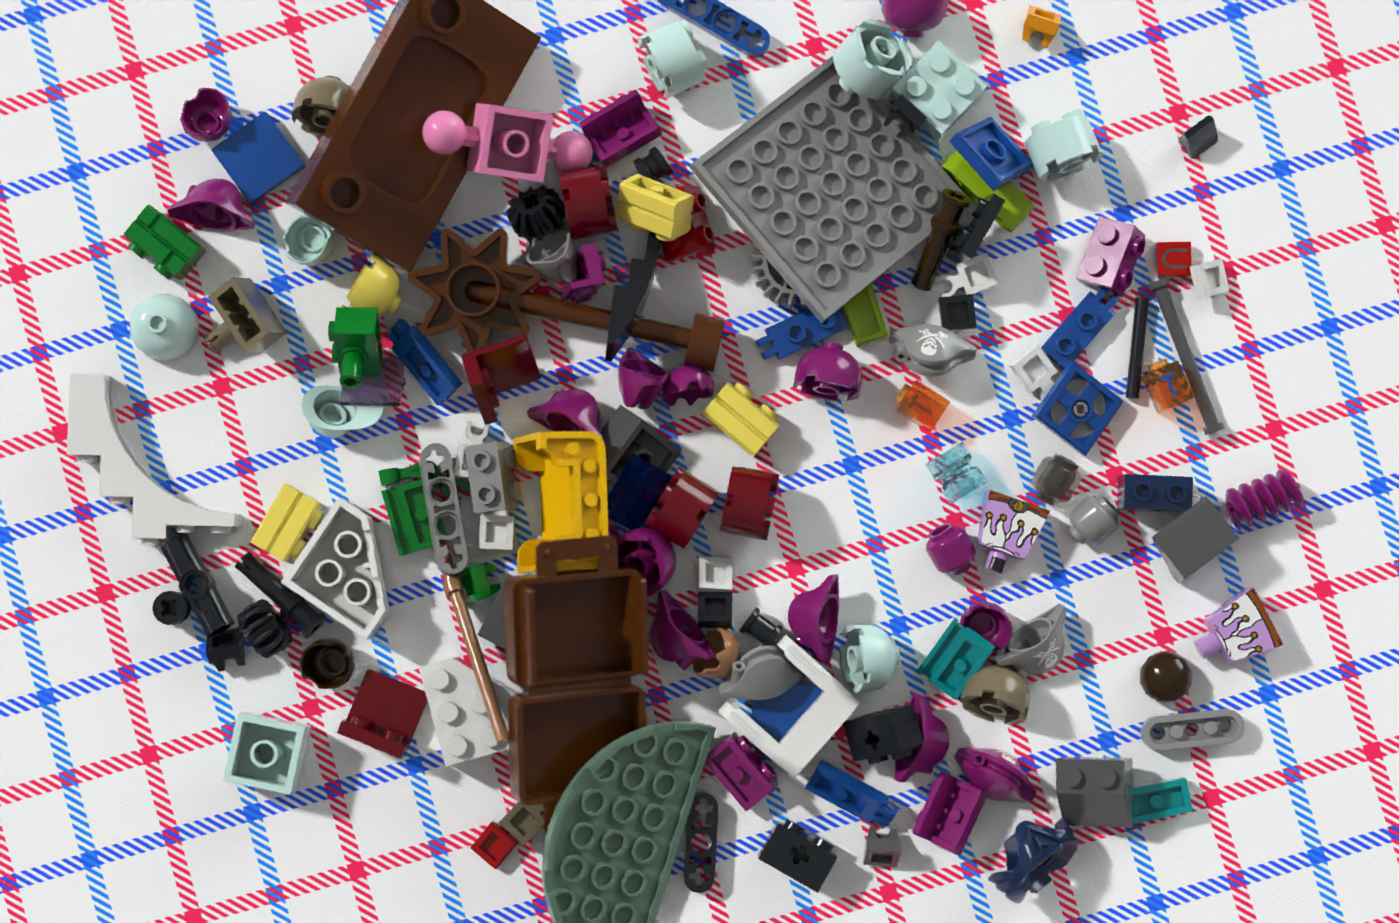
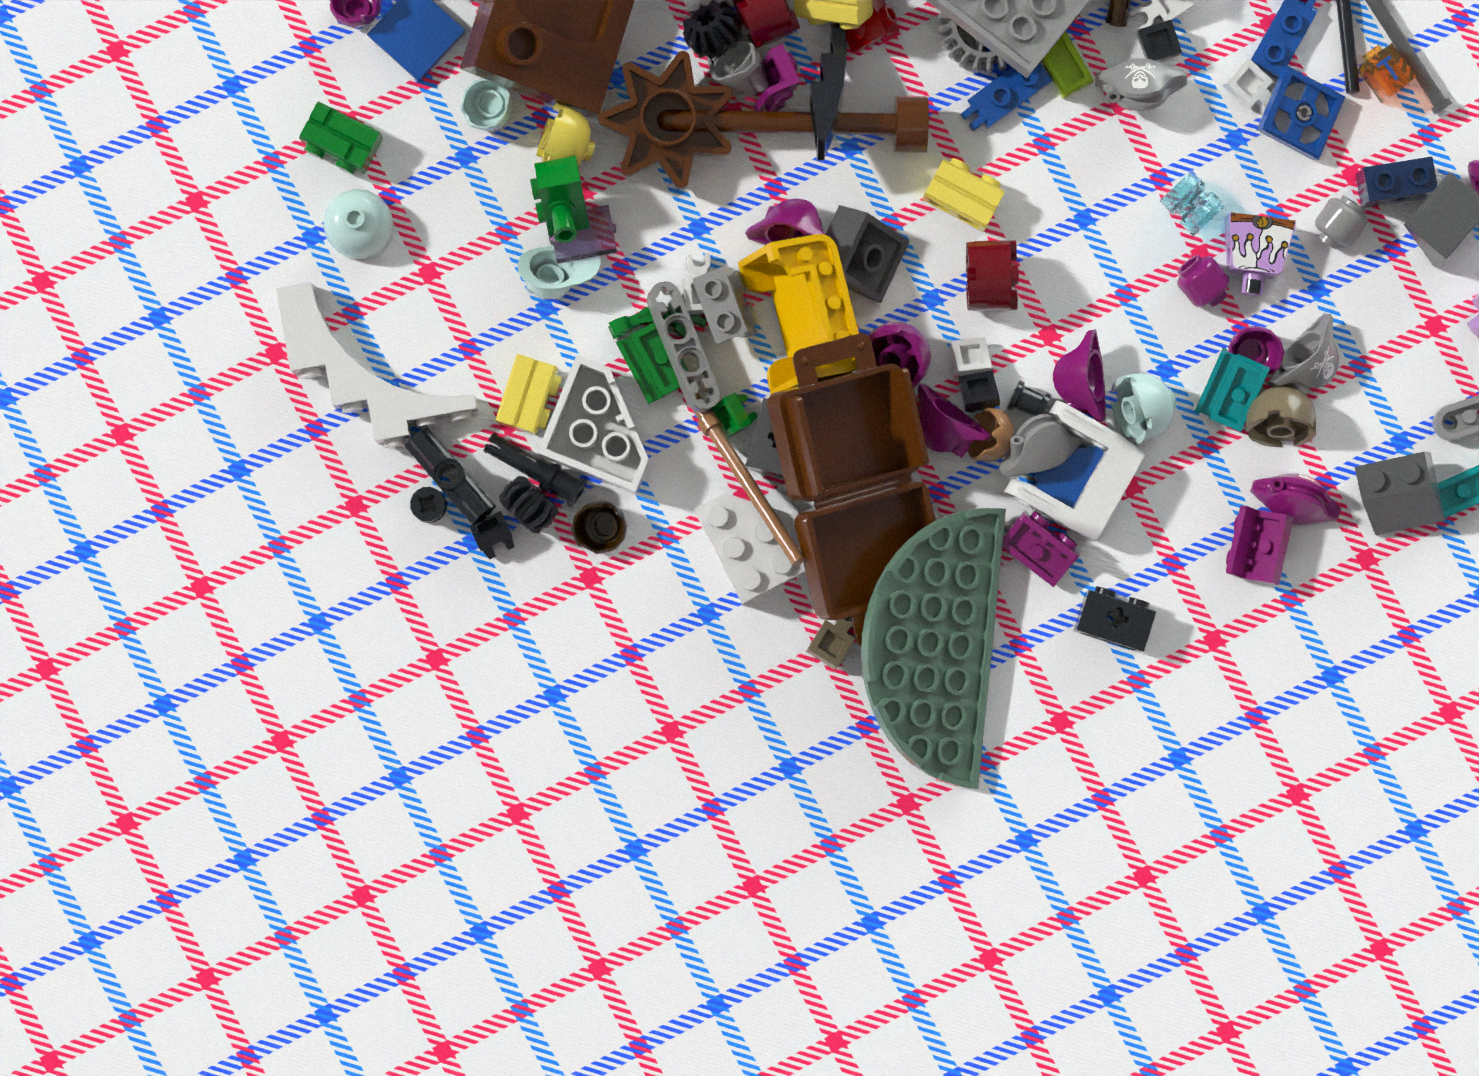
camera: 15 degrees left, 0 degrees up
magenta hat [167,179,255,232] -> none
dark tan brick [204,277,287,353] -> none
light aqua brick [223,712,311,795] -> none
dark red bracket [337,669,428,759] -> none
blue hinge [387,319,463,406] -> none
dark red bracket [461,335,541,425] -> none
red tile [470,821,519,870] -> none
white plate [479,515,515,550] -> none
clear blue plate [607,453,673,530] -> none
magenta hat [618,350,668,410] -> none
dark red brick [644,467,719,548] -> none
magenta hair [662,365,714,406] -> none
black beam [684,792,718,893] -> none
magenta cylinder [793,342,862,401] -> none
blue hinge [805,760,898,826] -> none
black brick [843,704,924,765] -> none
dark grey tile [863,827,901,867] -> none
magenta hat [894,693,950,782] -> none
clear orange brick [895,380,950,432] -> none
dark blue piece [988,817,1078,904] -> none
clear smoke head [1031,453,1082,506] -> none
dark brown hair [1140,650,1192,703] -> none

